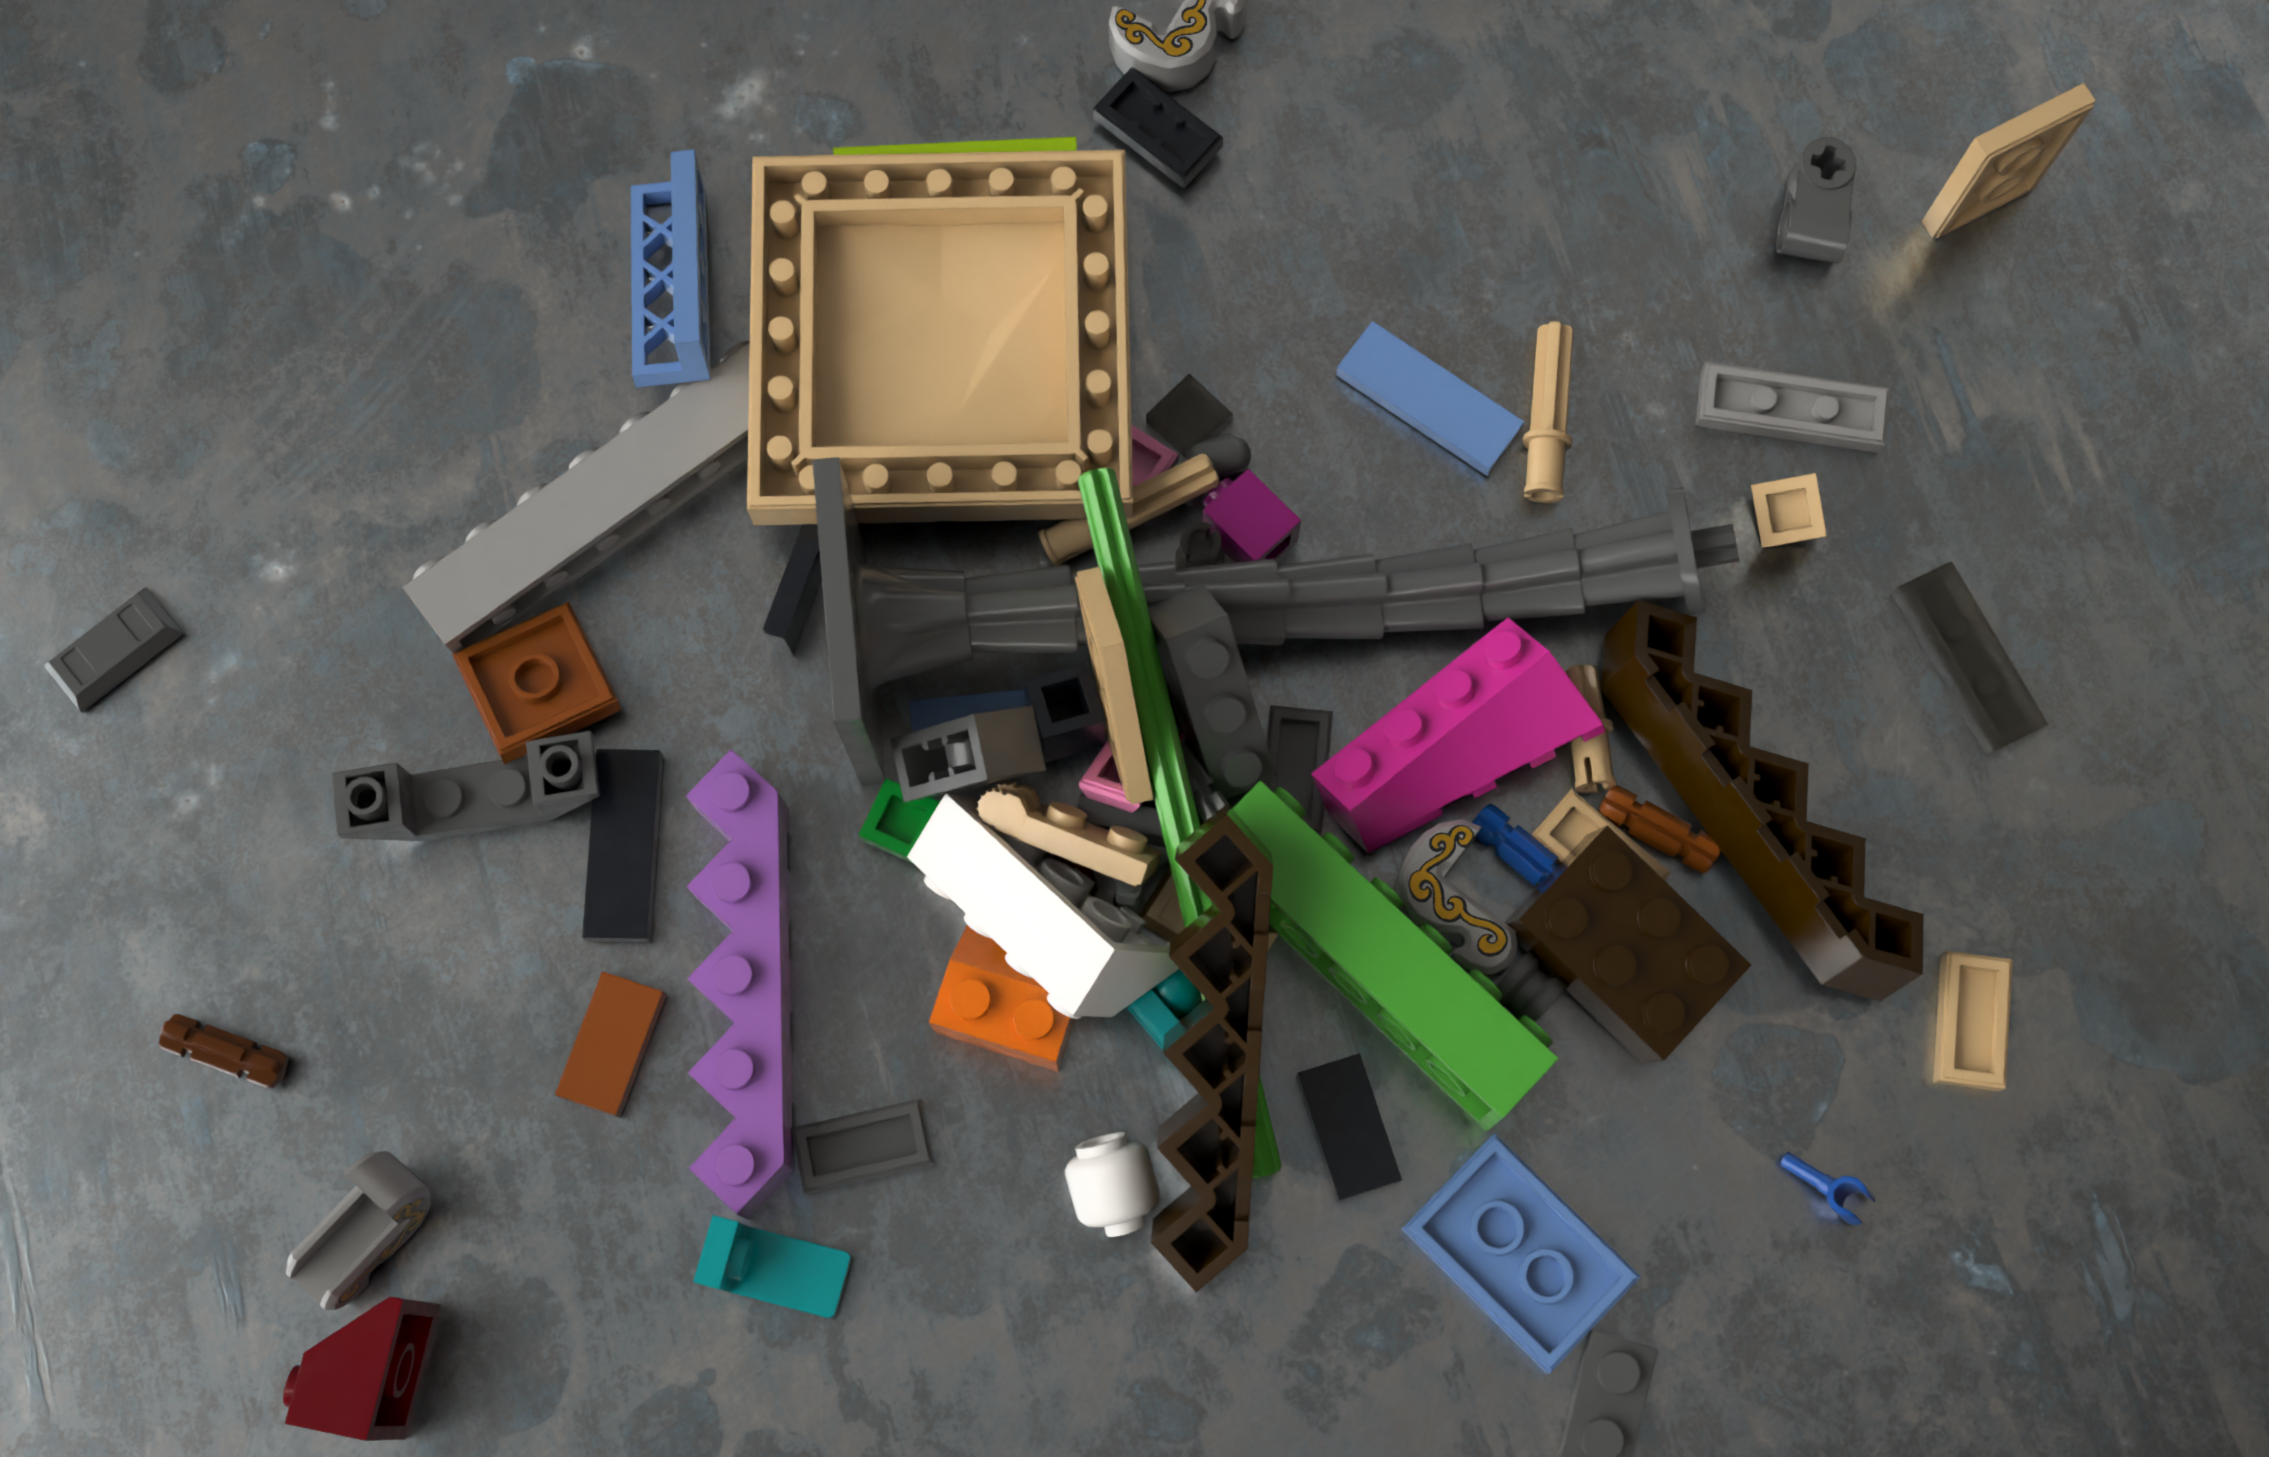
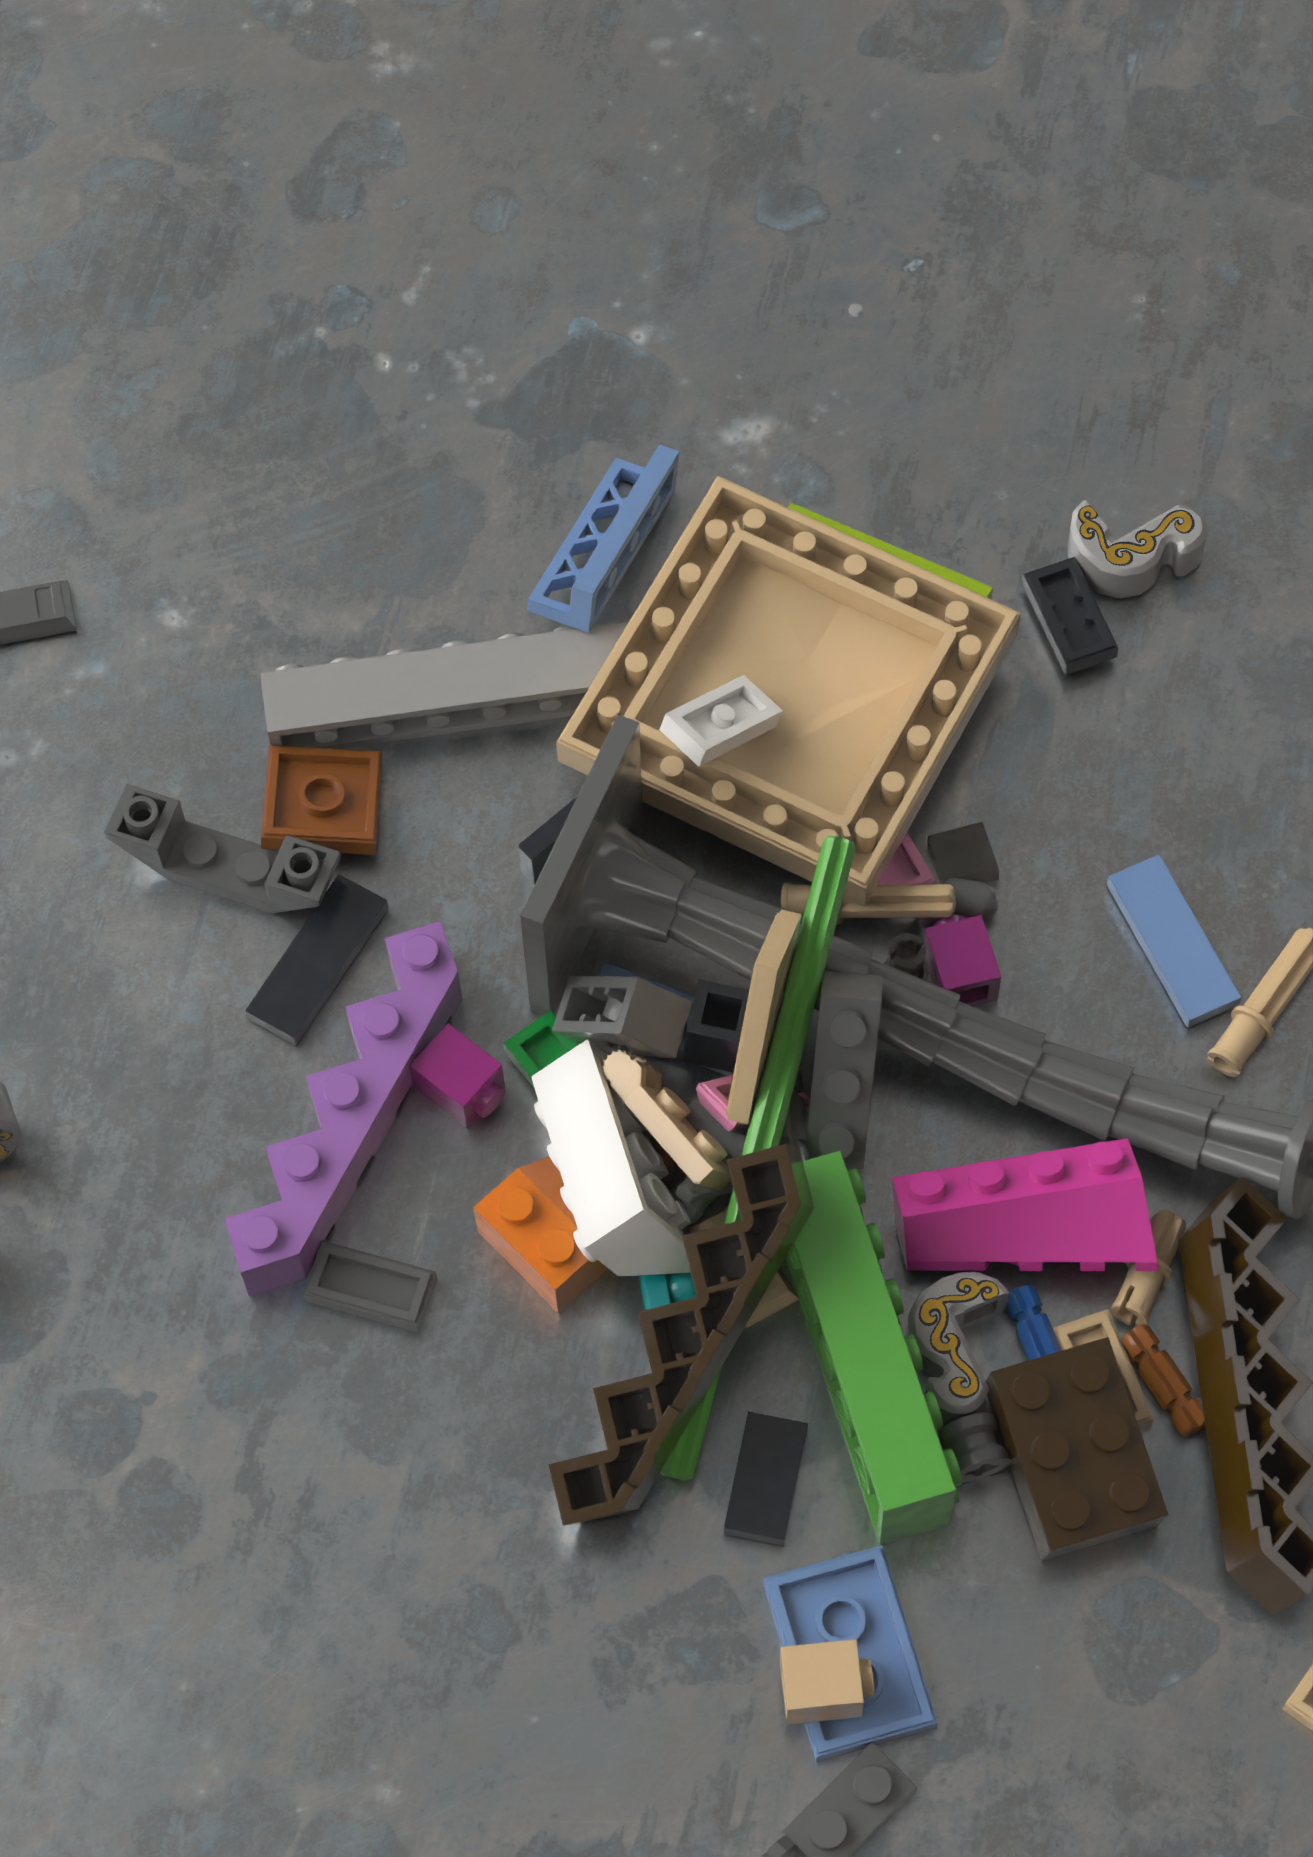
camera: 30 degrees right, 10 degrees down
dark orange tile [555,971,667,1118] -> none
teal bracket [693,1215,851,1318] -> none
white head [1065,1132,1160,1237] -> none
dark grey tile [1265,705,1333,837] -> none
blue hand [1780,1151,1876,1225] -> none
none -> magenta brick [409,1023,505,1128]
none -> white plate [659,675,783,766]
none -> tan brick [780,1639,874,1725]

